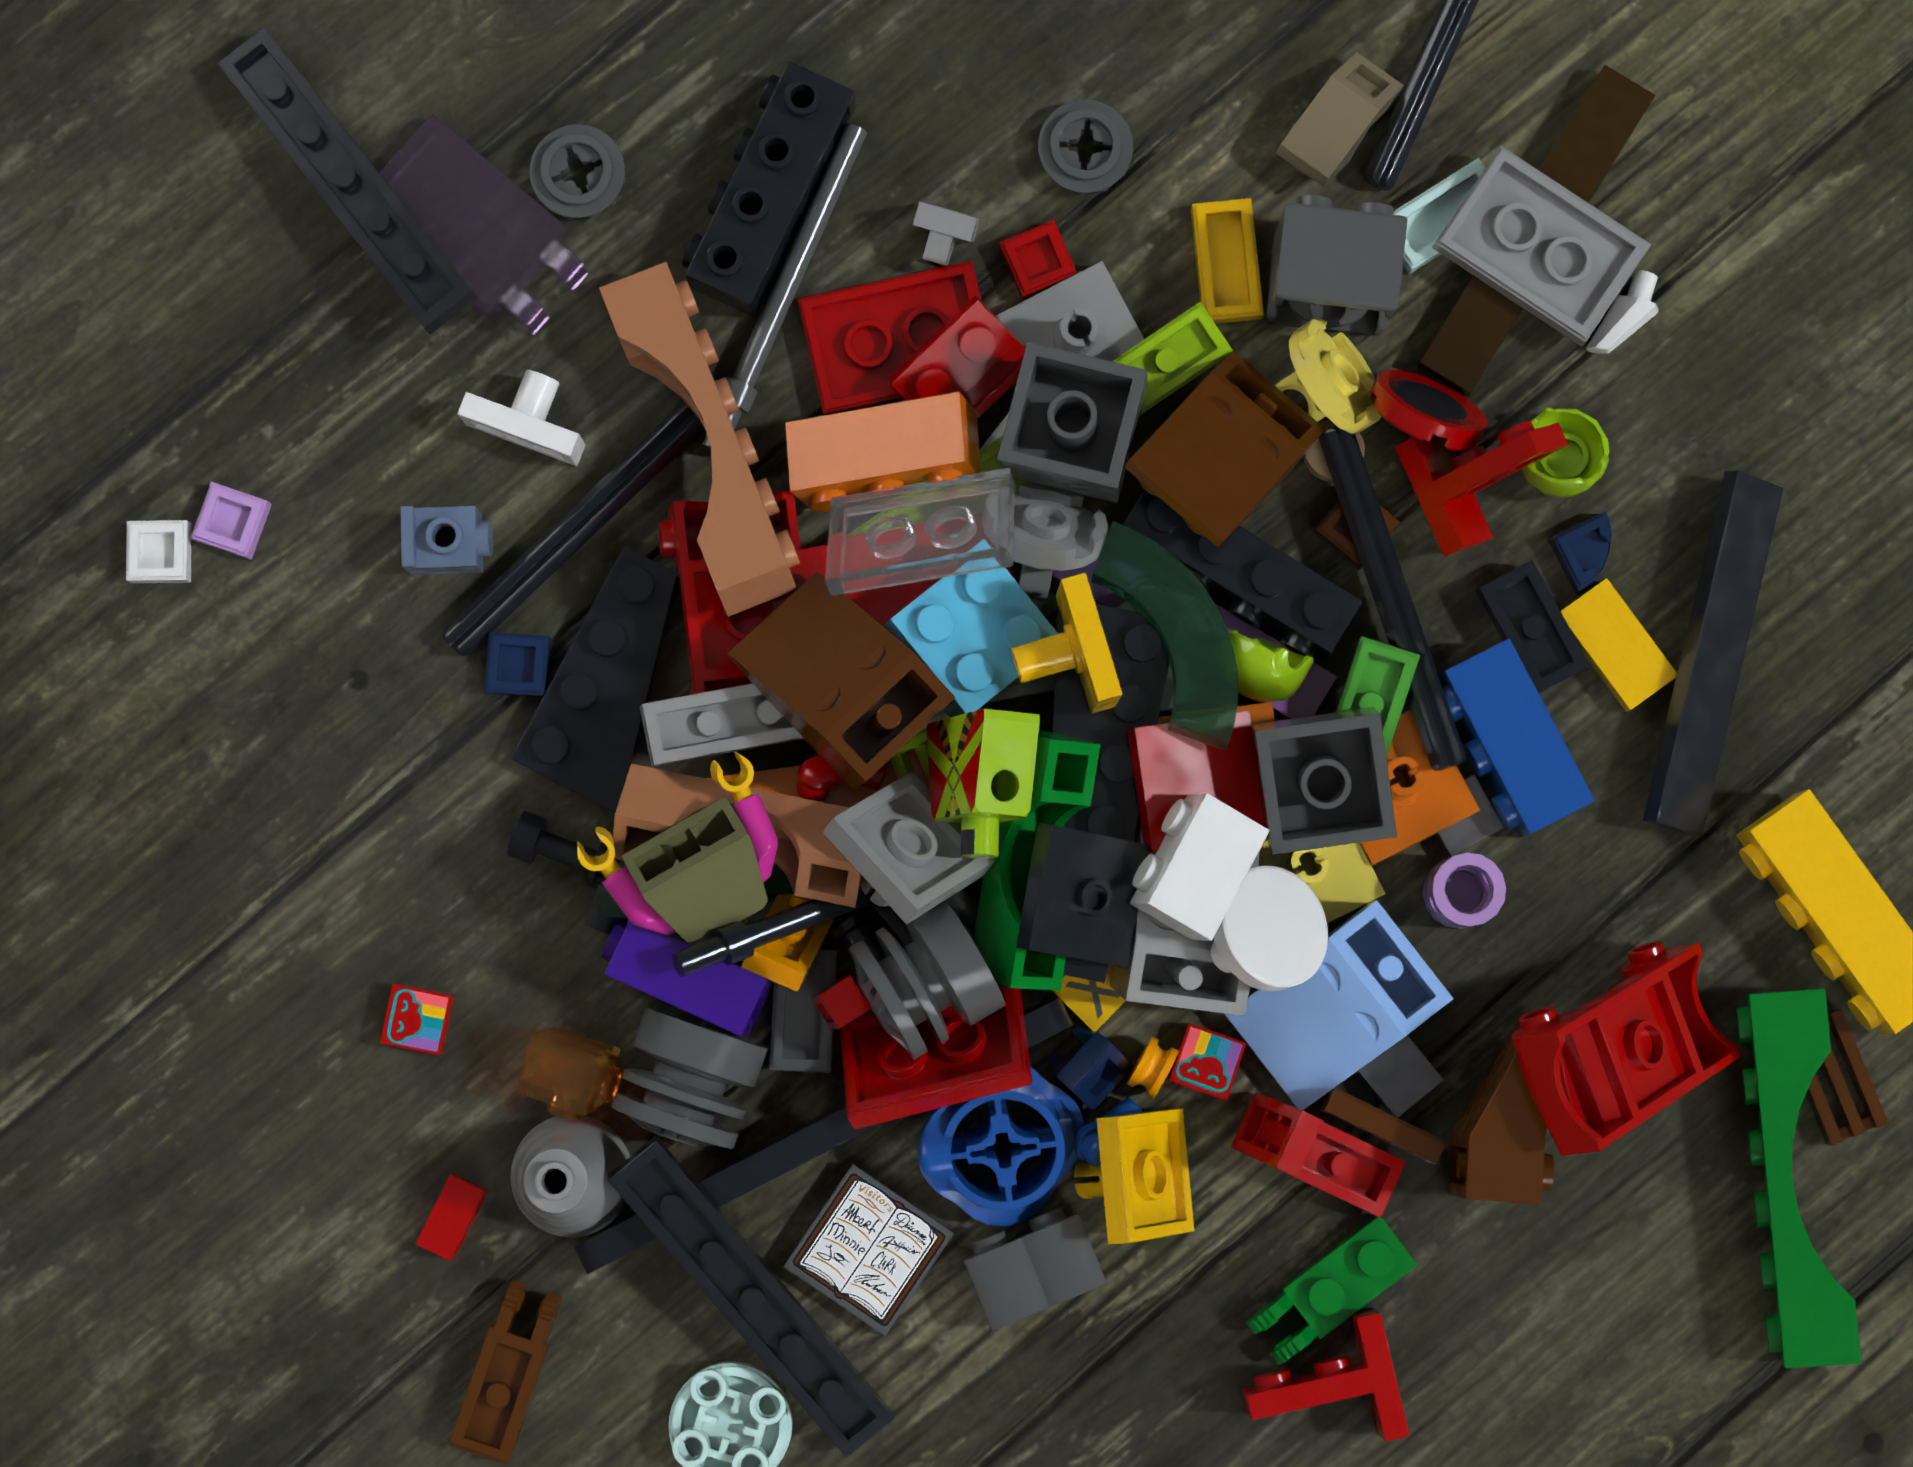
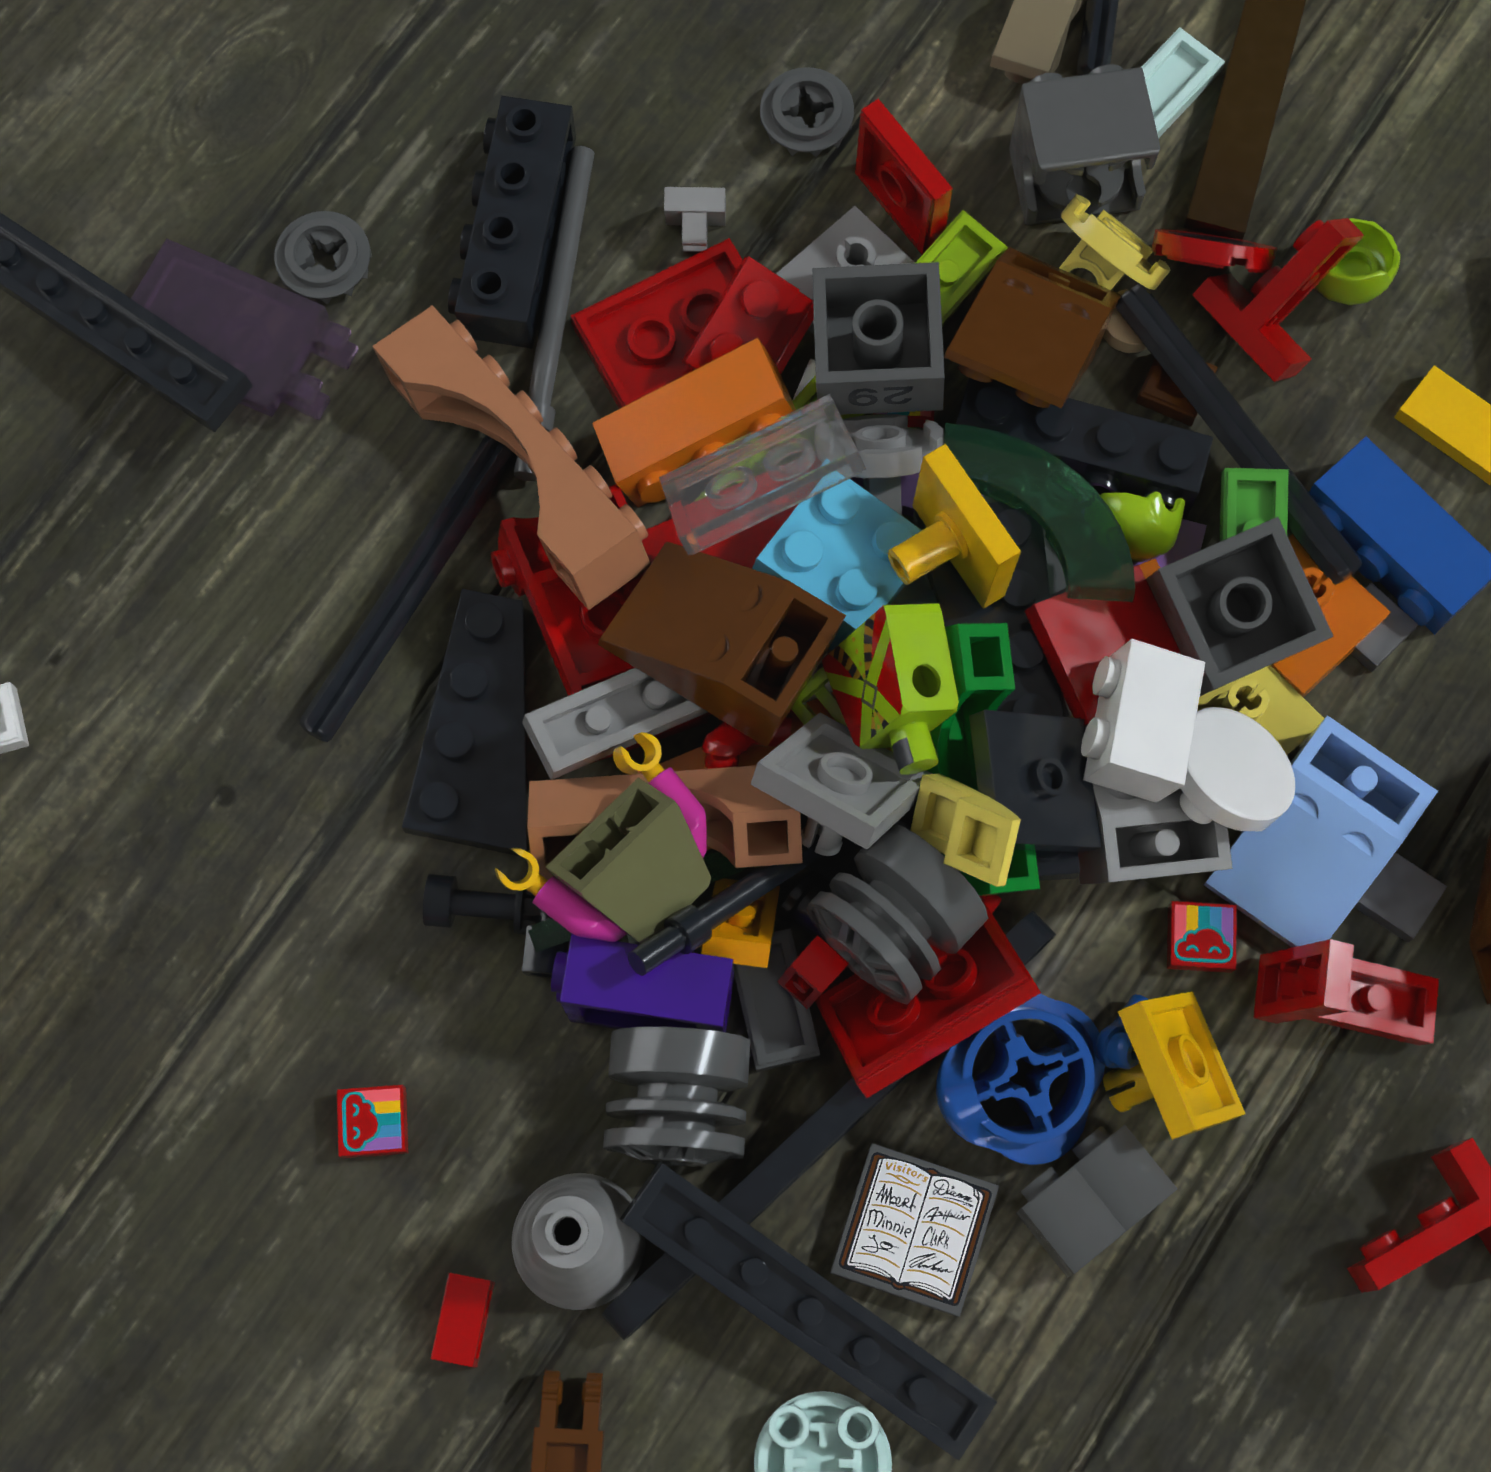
camera: 15 degrees left, 10 degrees down
lavender tile [191,482,272,560] -> none
sand blue brick [400,506,493,575] -> none
white tile [457,370,586,467] -> none
dark blue tile [484,632,551,698] -> none
clear orange brick [516,1026,621,1119] -> none
red tile [999,220,1077,301] -> none
dark blue tile [1049,1027,1134,1111] -> none
yellow tile [1051,965,1126,1033] -> none
light orange bush [1126,1036,1179,1099] -> none
yellow tile [1191,198,1264,324] -> none
green hinge [1246,1216,1418,1365] -> none
reddish brown tile [1318,1088,1446,1164] -> none
lavender piece [1422,852,1506,929] -> none
light grey tile [1432,146,1651,347] -> none
black plate [1476,560,1590,693] -> none
dark blue tile [1548,511,1612,594] -> none
white bar [1586,270,1658,354] -> none
none -> red tile [855,98,953,255]
none -> light yellow slope [910,773,1021,887]

